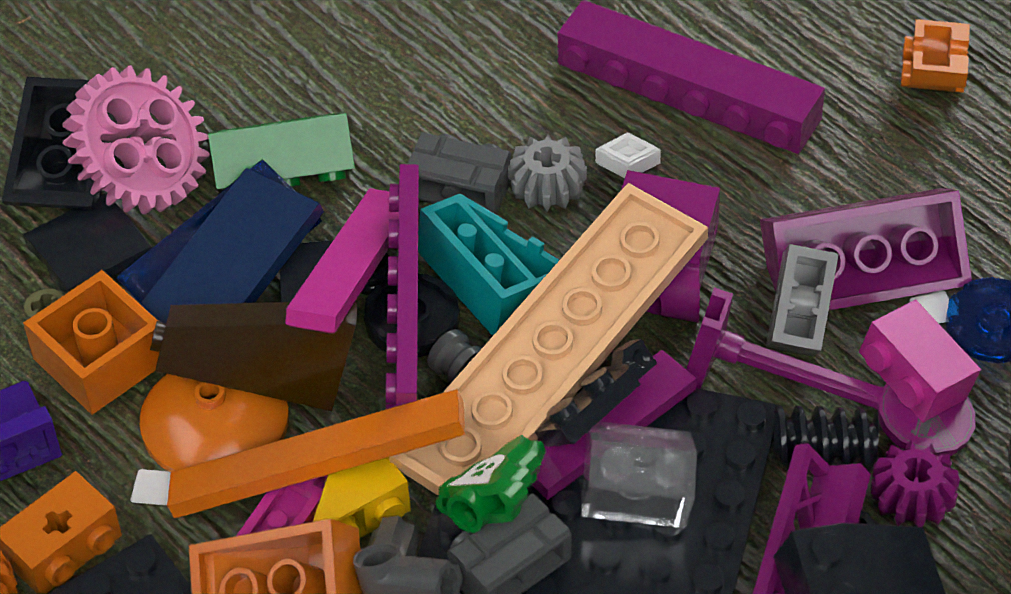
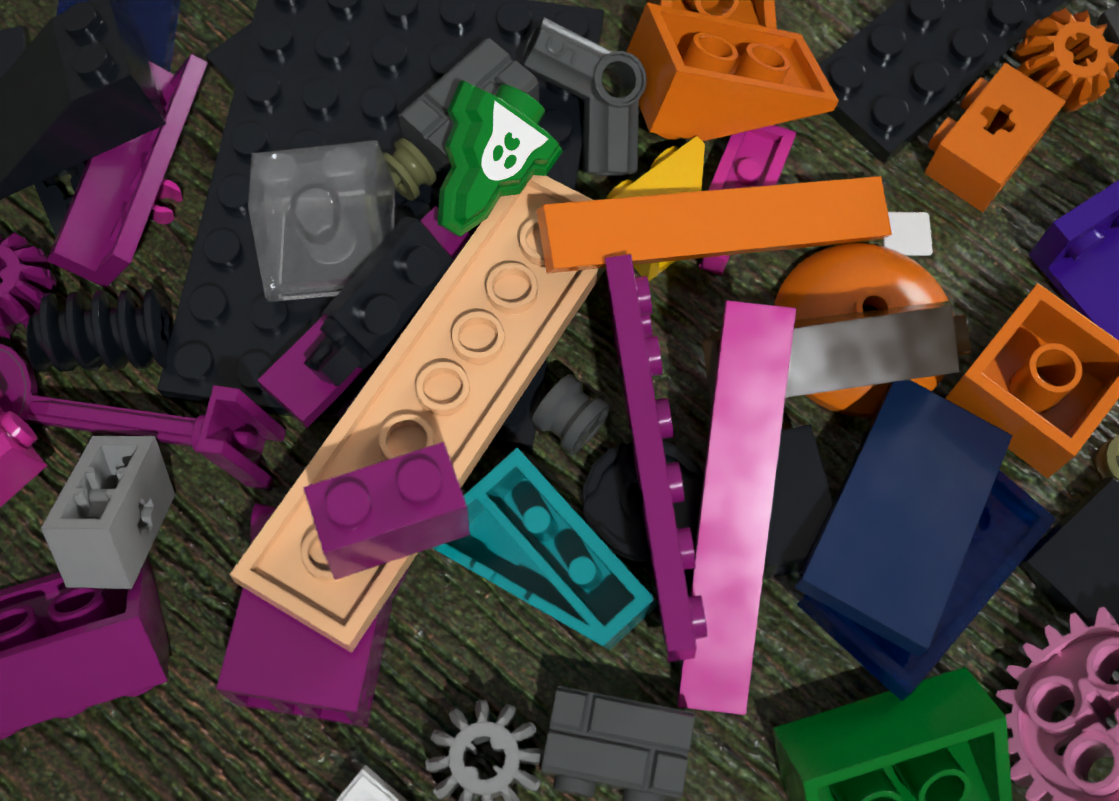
camera: 170 degrees right, 20 degrees up
none -> magenta brick [303,442,470,580]
none -> olive bush [376,138,437,201]

